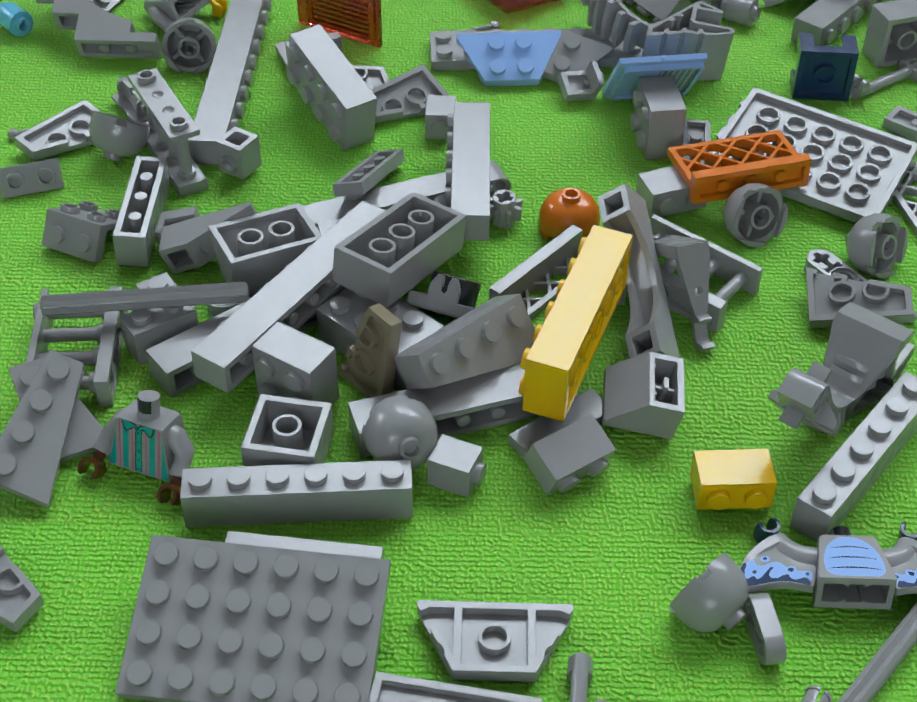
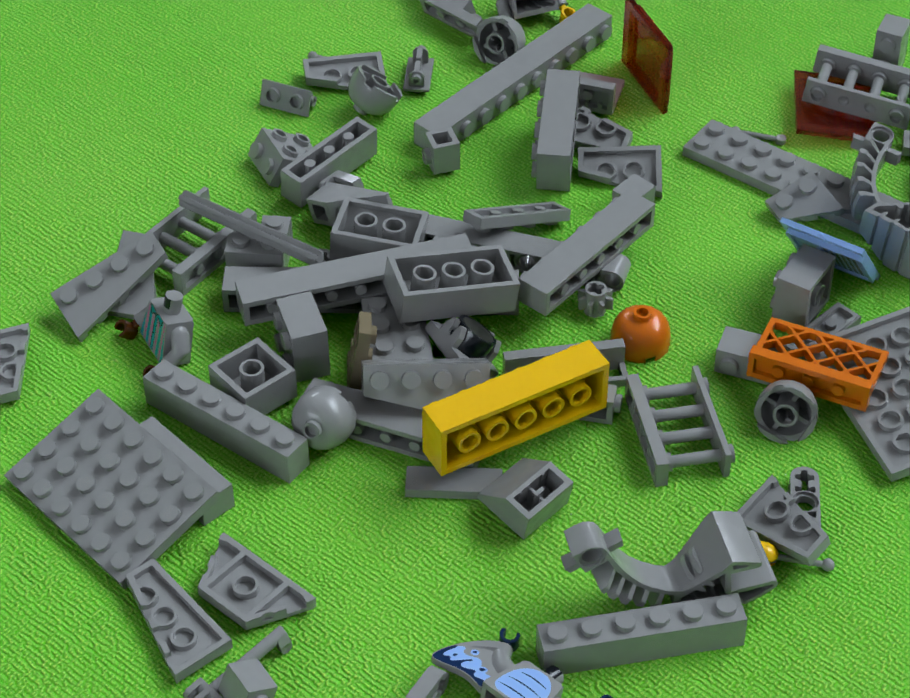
camera: 40 degrees right, 0 degrees up
light grey fence [128,68,208,197] -> none
light grey brick [427,434,487,497] -> none
light blue wing [456,30,562,87] -> none
light grey brick [524,414,616,495] -> none
light grey bracket [557,61,604,102] -> none
light grey arch [597,183,680,359] -> none
light grey hinge [654,235,716,352] -> none
light grey cylinder [669,553,749,633] -> none
yellow brick [690,449,777,510] -> none
light grey cylinder [846,213,908,279] -> none

